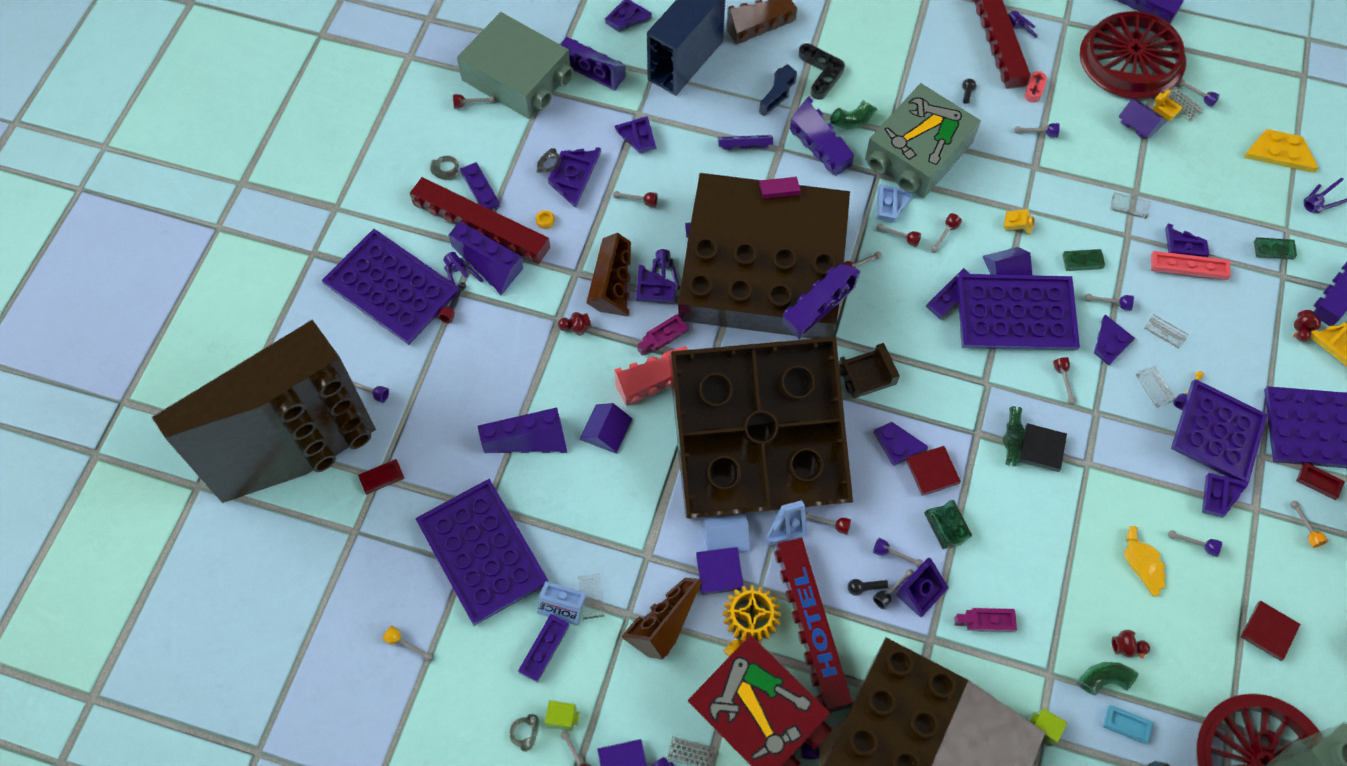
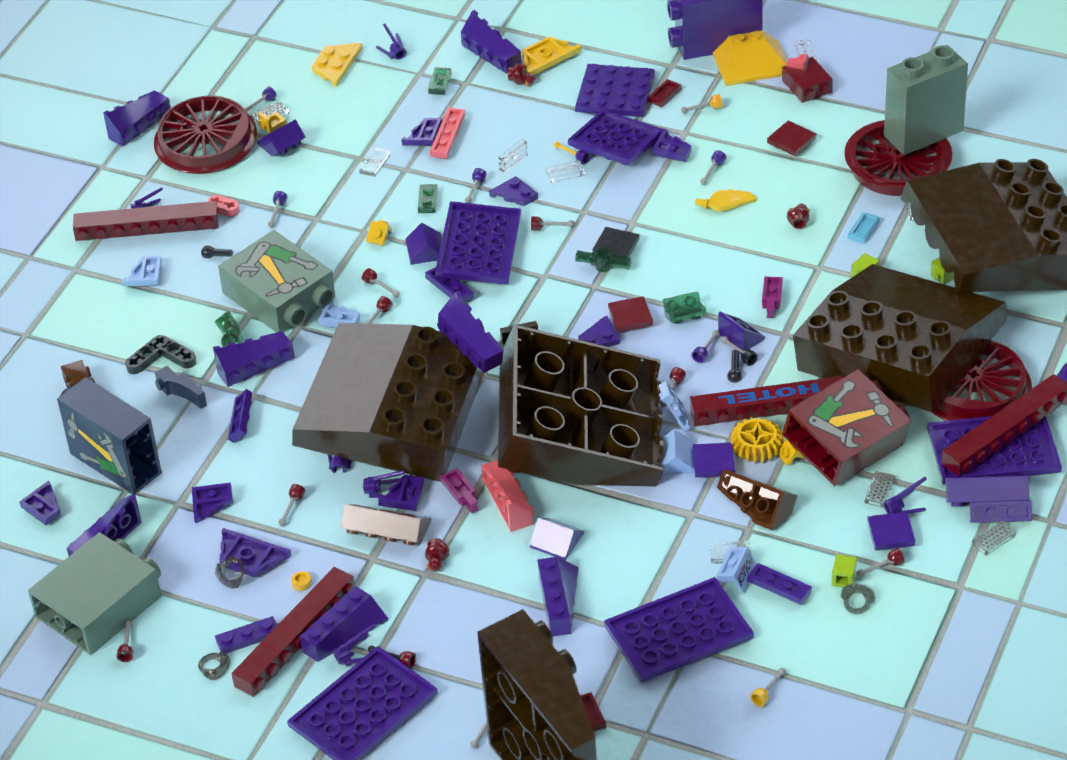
camera: 80 degrees left, 20 degrees down
magenta tile [759,177,801,199] -> none
clear green cylinder [1077,662,1139,695] -> none
none -> light blue wing [122,255,162,286]

